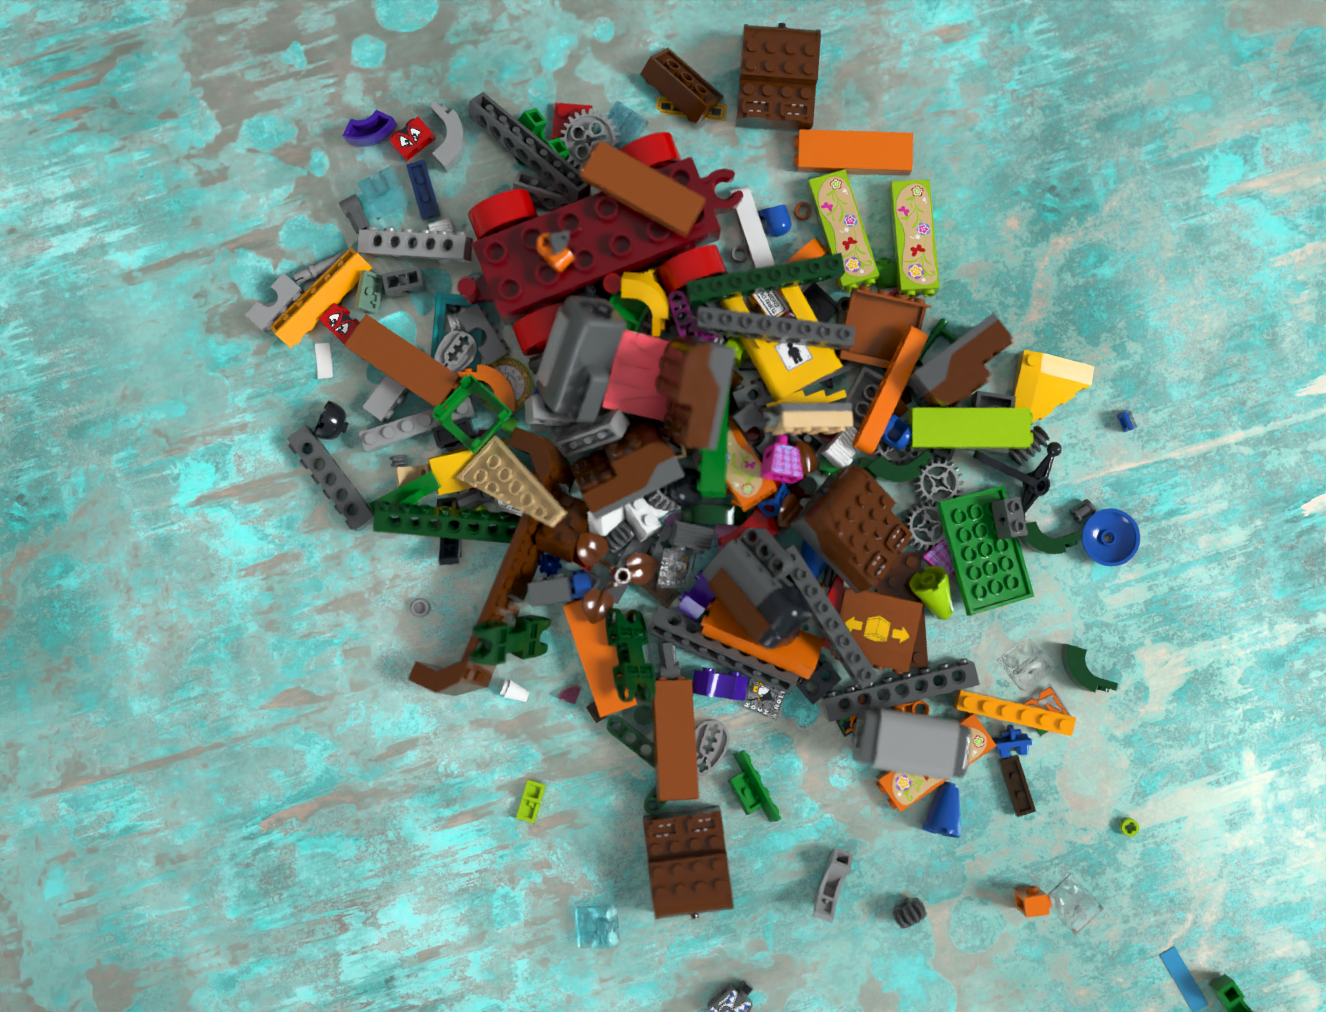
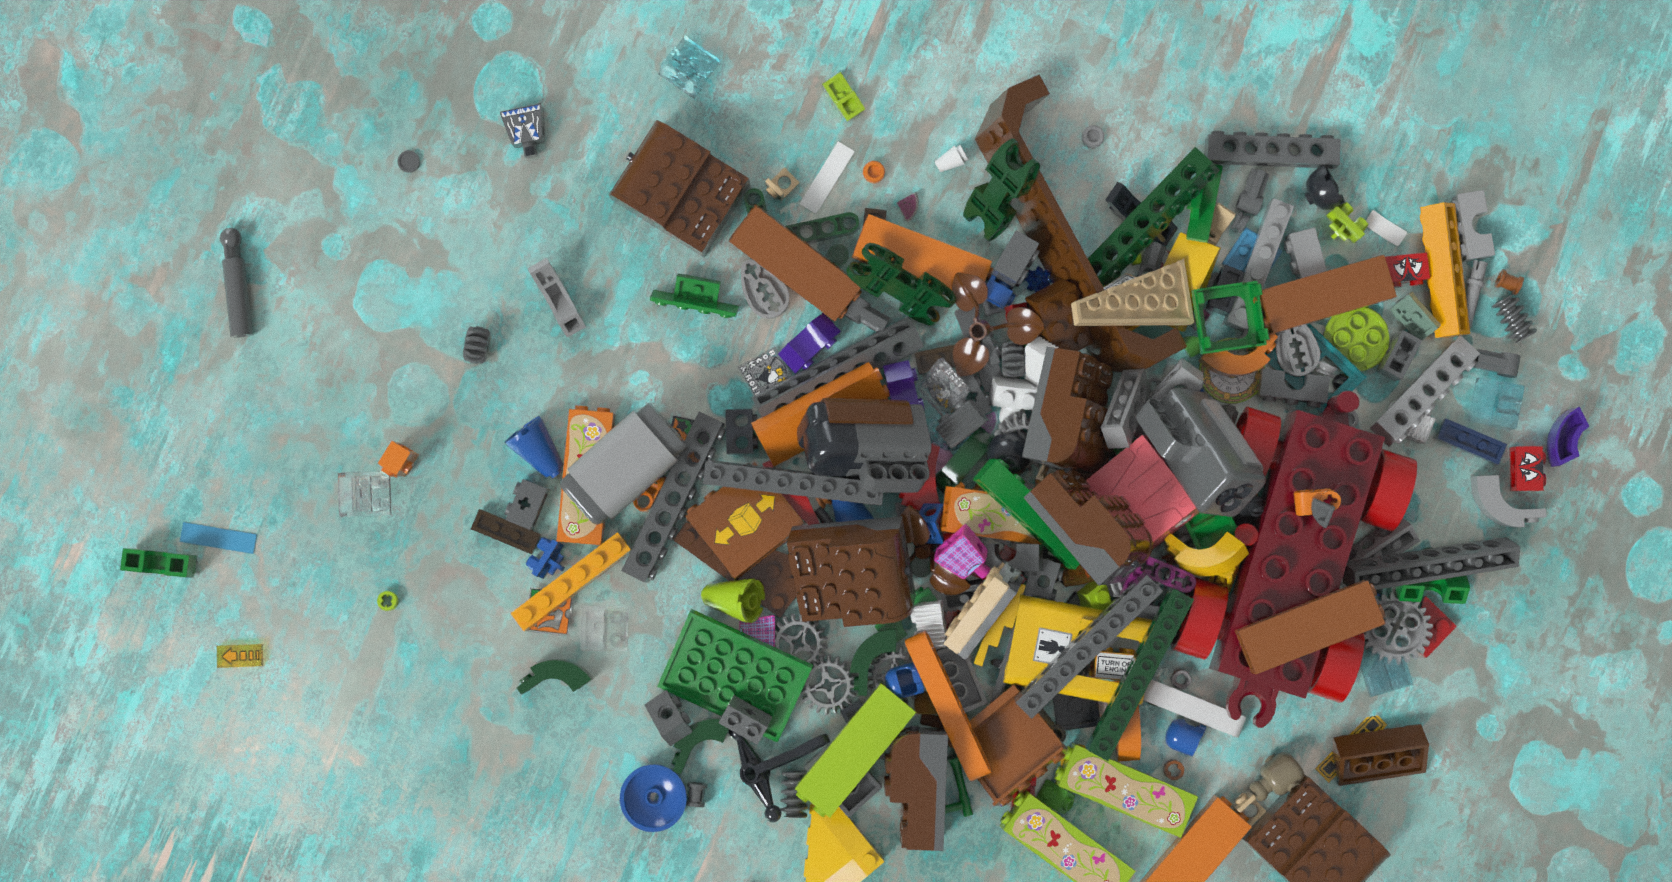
camera: 130 degrees right, 0 degrees up
none -> clear yellow tile [216,644,263,668]
none -> dark grey brick [505,479,550,530]
none -> dark grey brick [644,690,693,746]
none -> tan bracket [765,168,799,201]
none -> white sticker [800,141,855,214]
none -> orange tile [863,161,885,184]
none -> dark azure tile [1221,227,1283,271]
none -> tan bracket [1232,792,1266,826]
none -> dark grey piece [1236,168,1270,216]
none -> dark tan piece [1249,752,1305,801]
none -> lime tile [1323,307,1389,371]
none -> lime hips [1326,202,1369,244]
none -> dark grey piece [1491,293,1537,343]
none -> dark orange bush [1494,269,1524,295]

